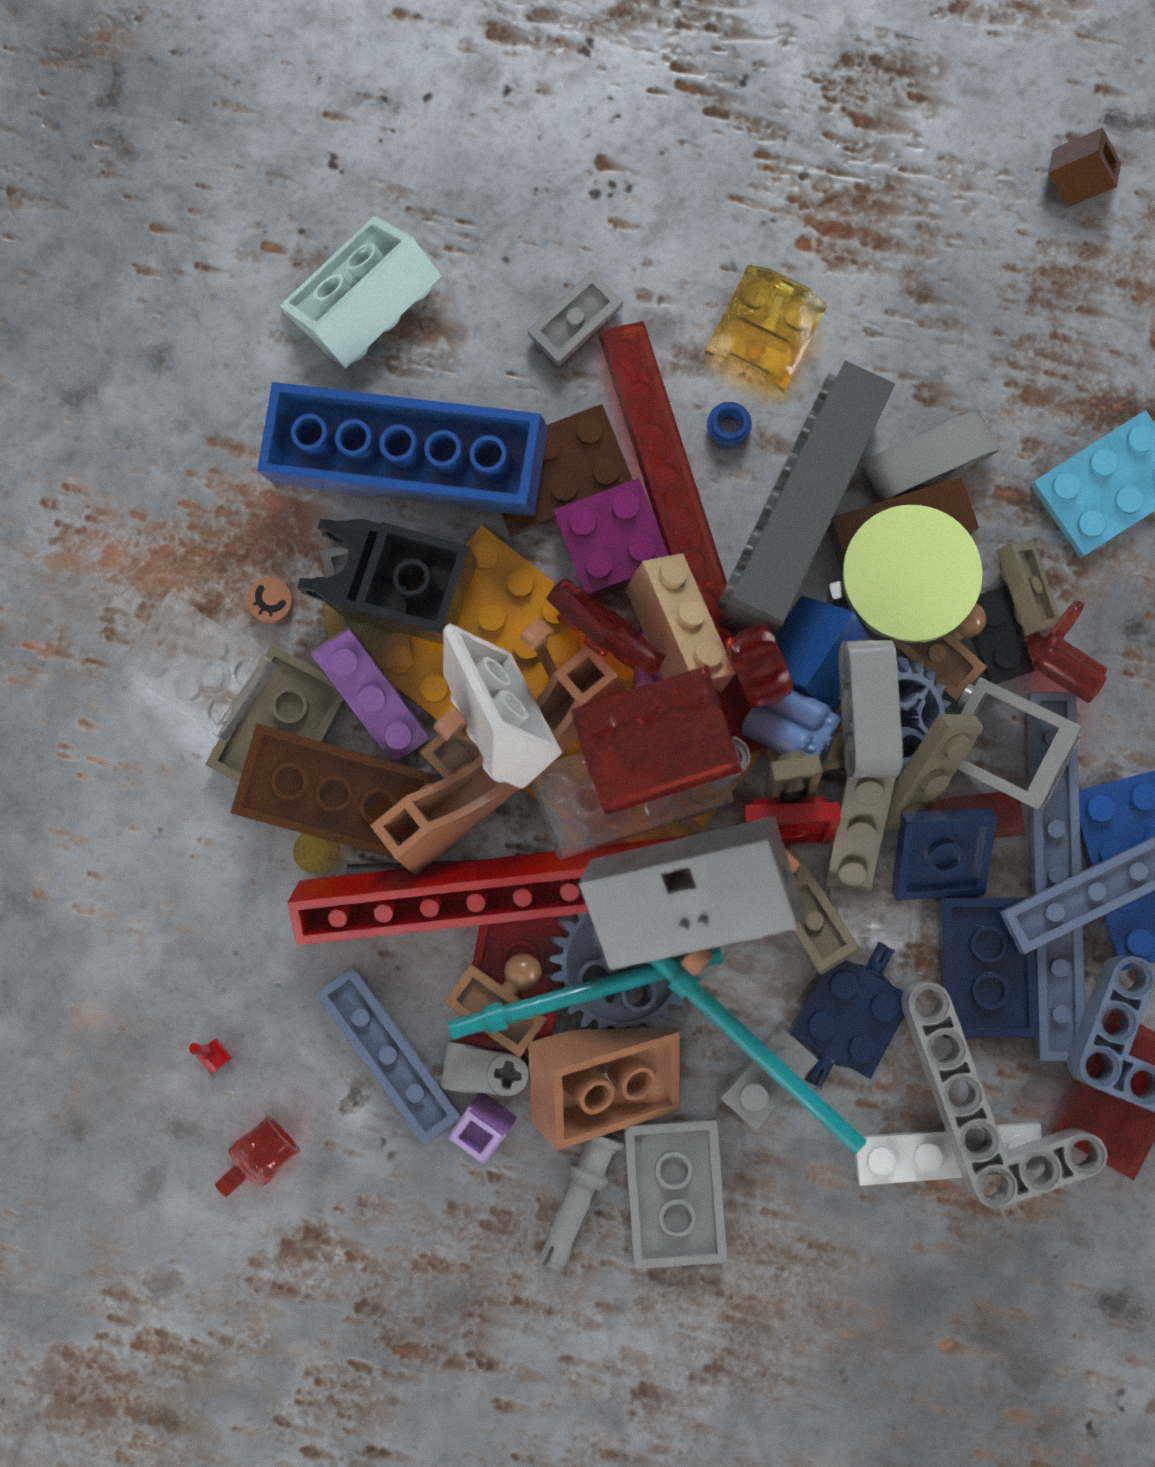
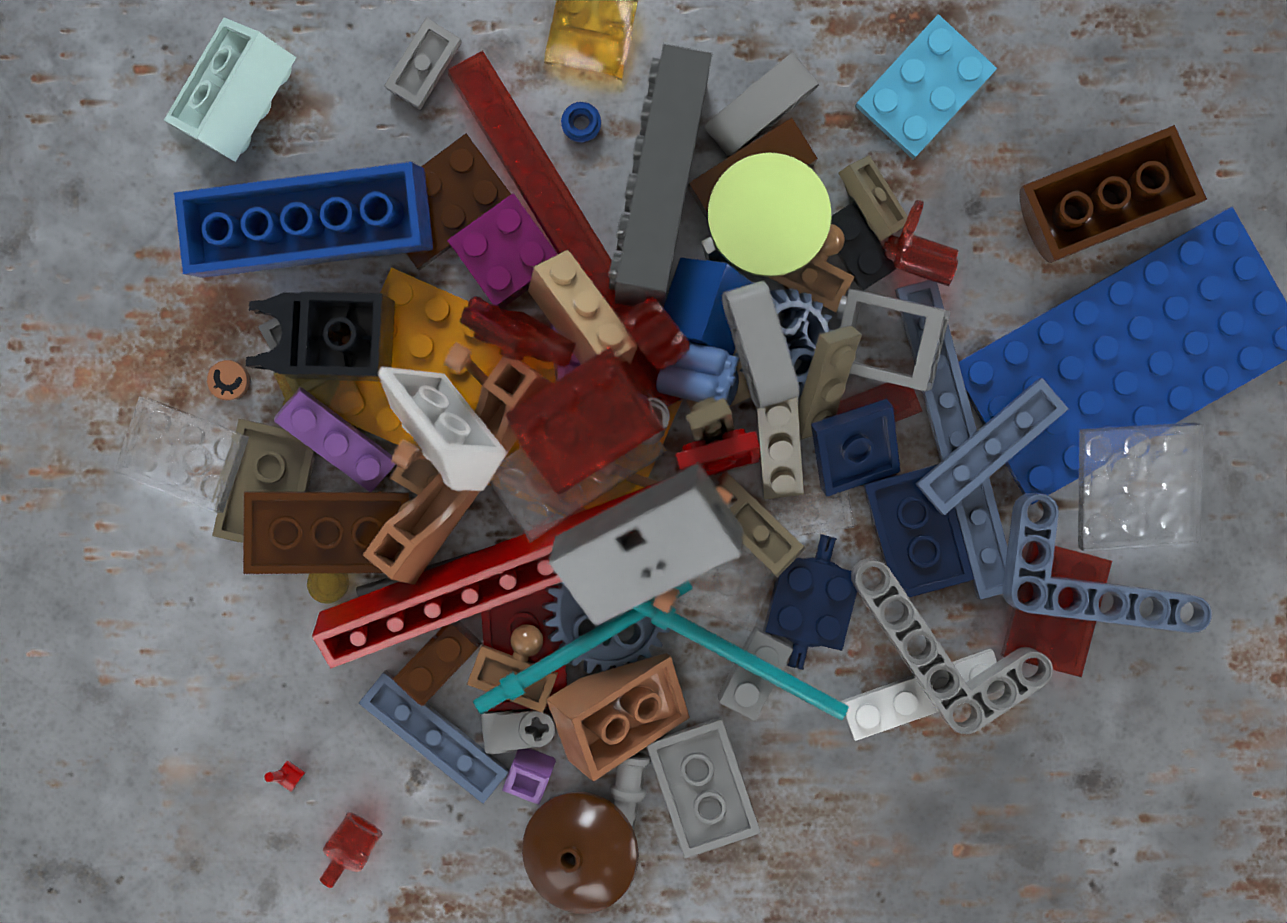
camera: 15 degrees left, 5 degrees up
none -> reddish brown brick [393,621,482,707]
none -> reddish brown dish [522,792,639,914]

